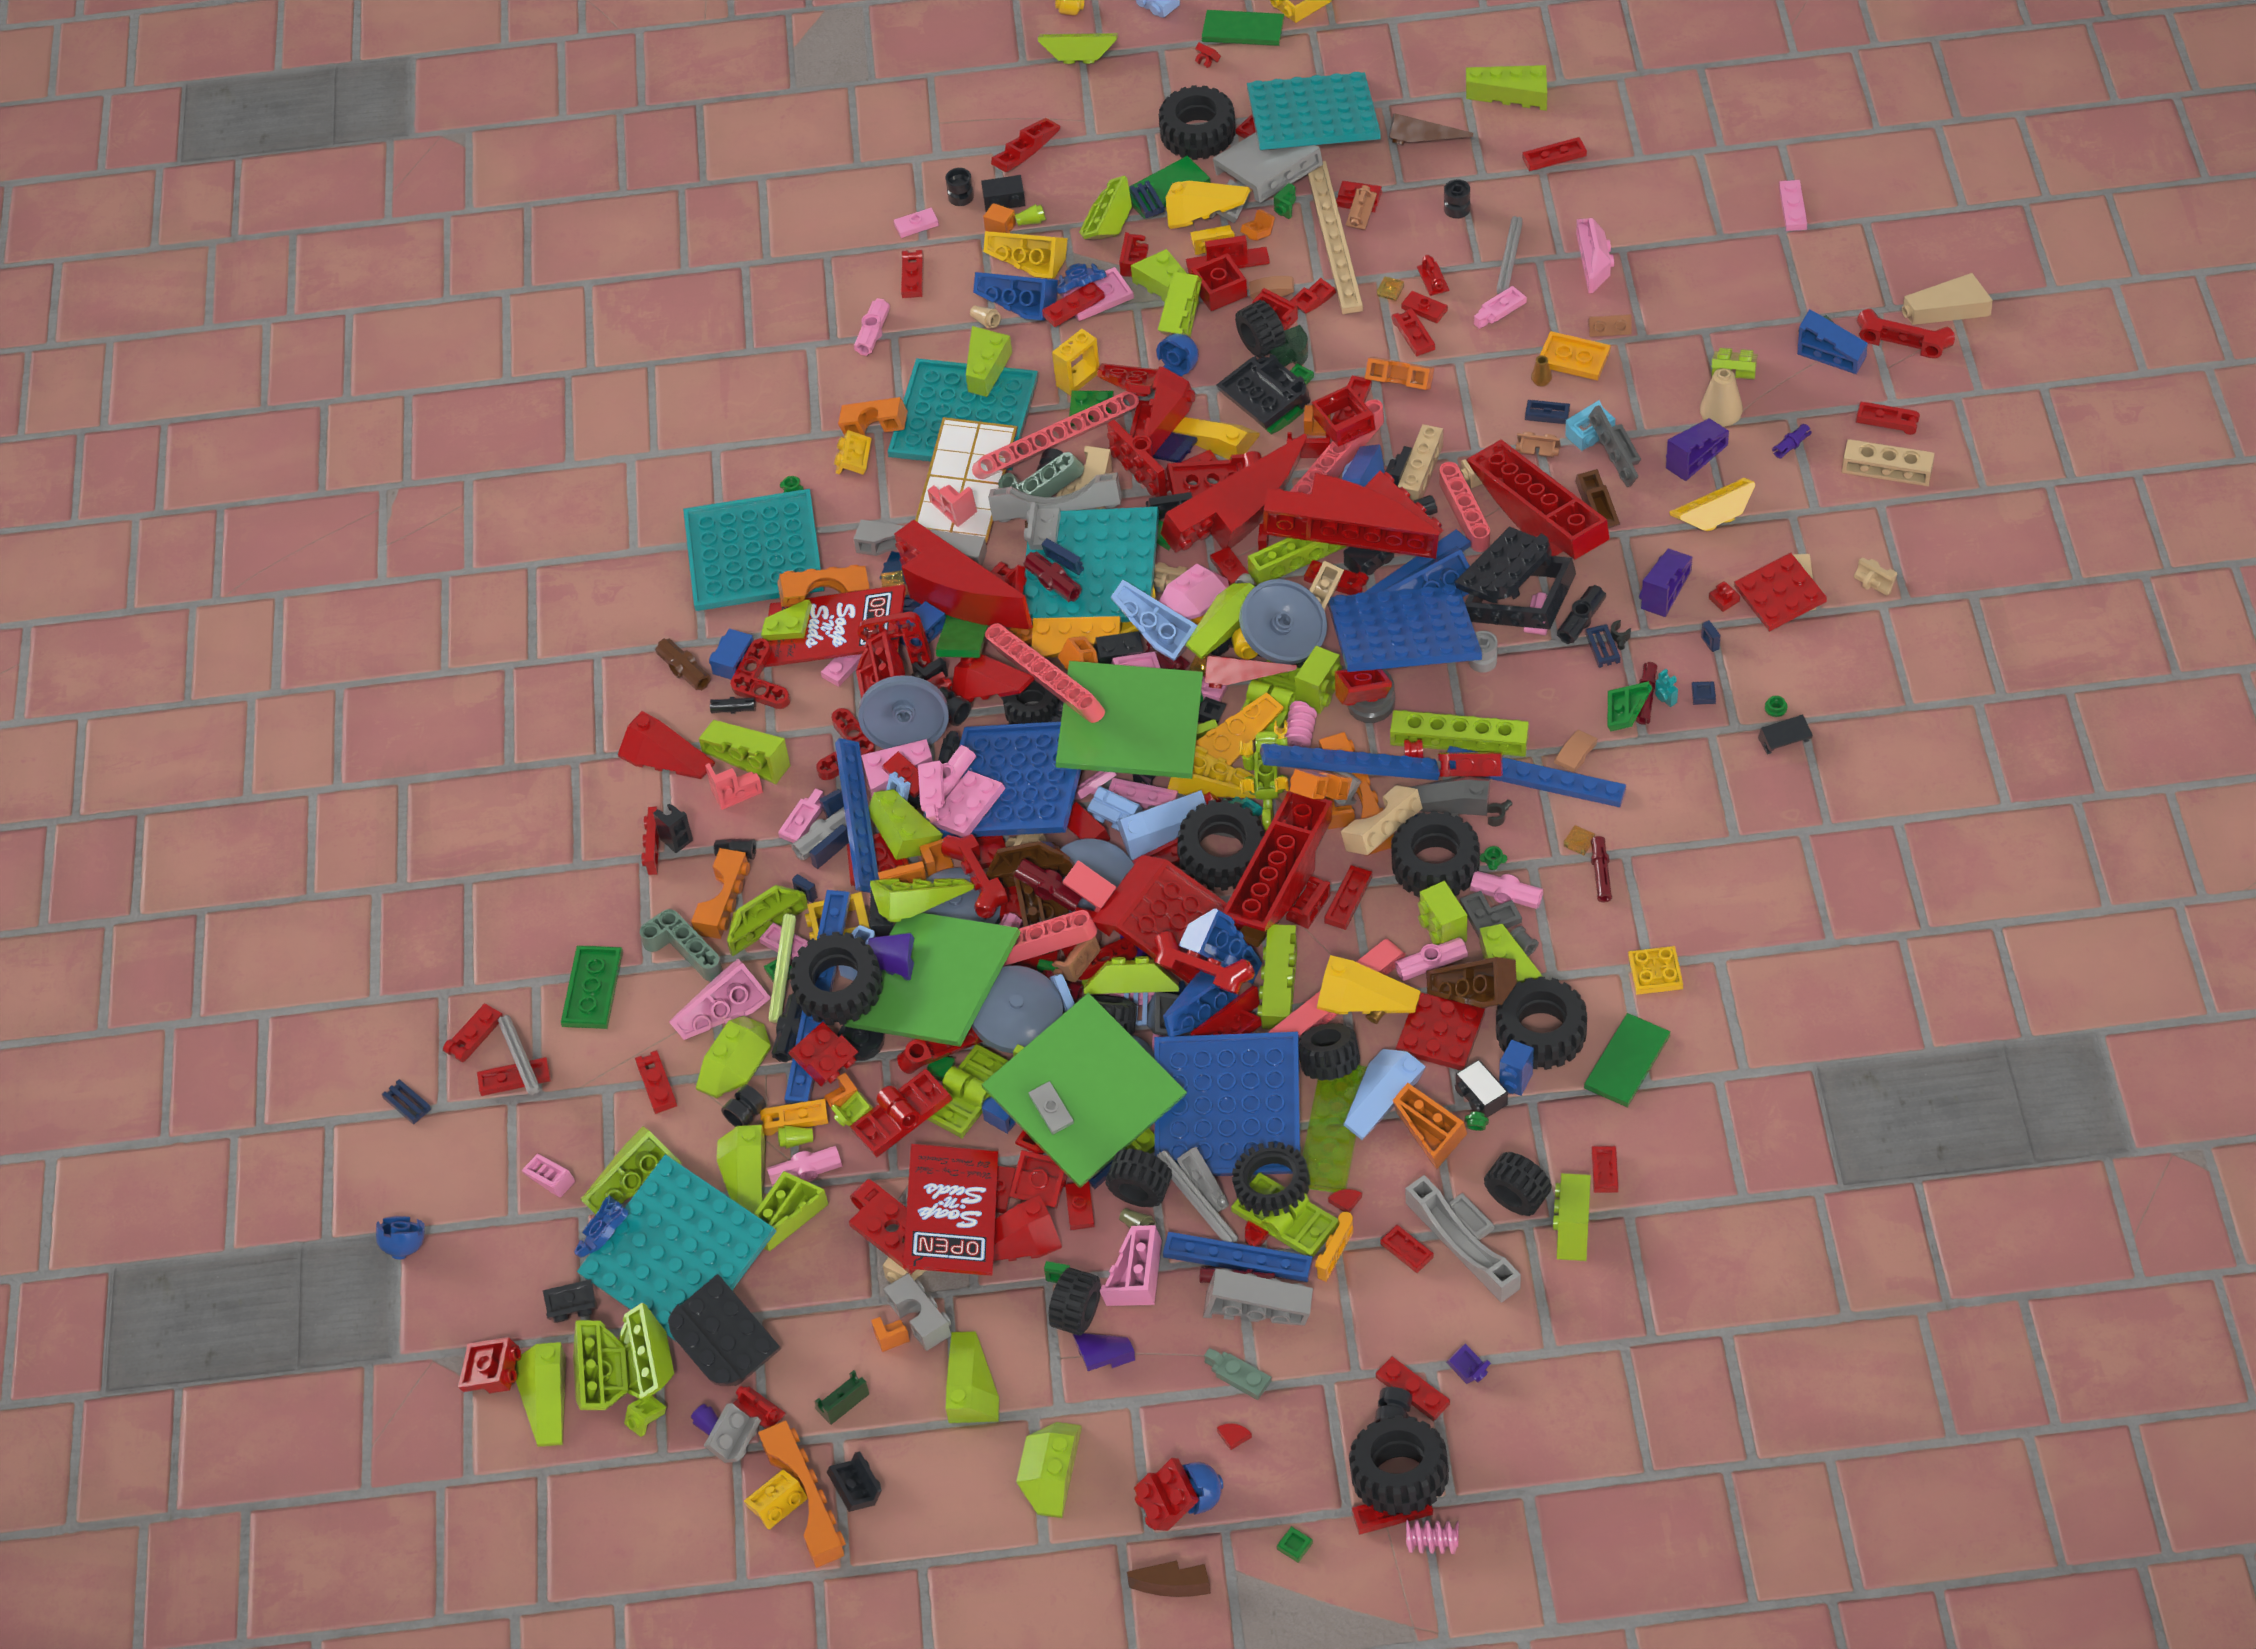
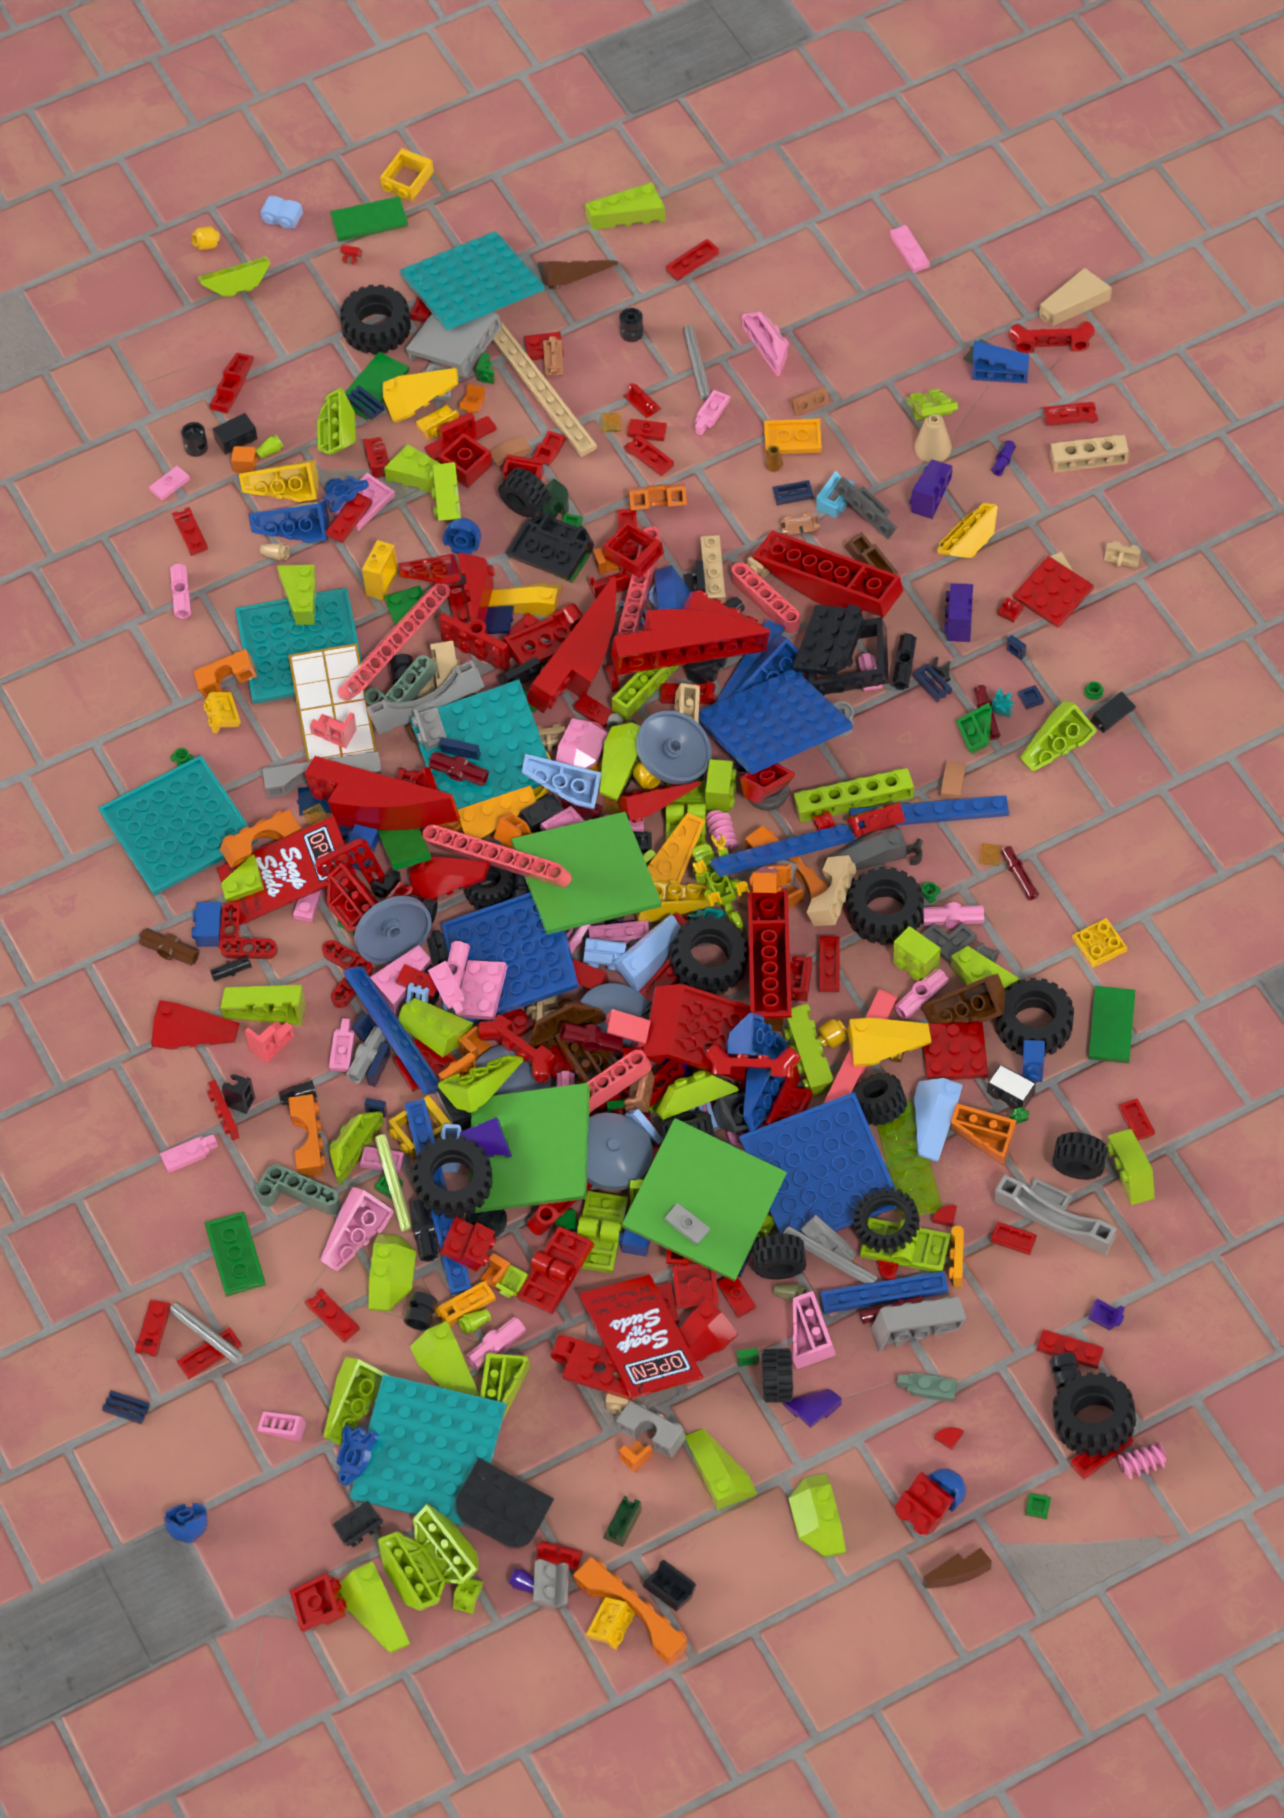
camera: 25 degrees left, 5 degrees up
none -> bright pink hinge [160,1135,218,1173]
none -> yellow head [817,1019,848,1049]
none -> lime wedge [1020,700,1098,772]

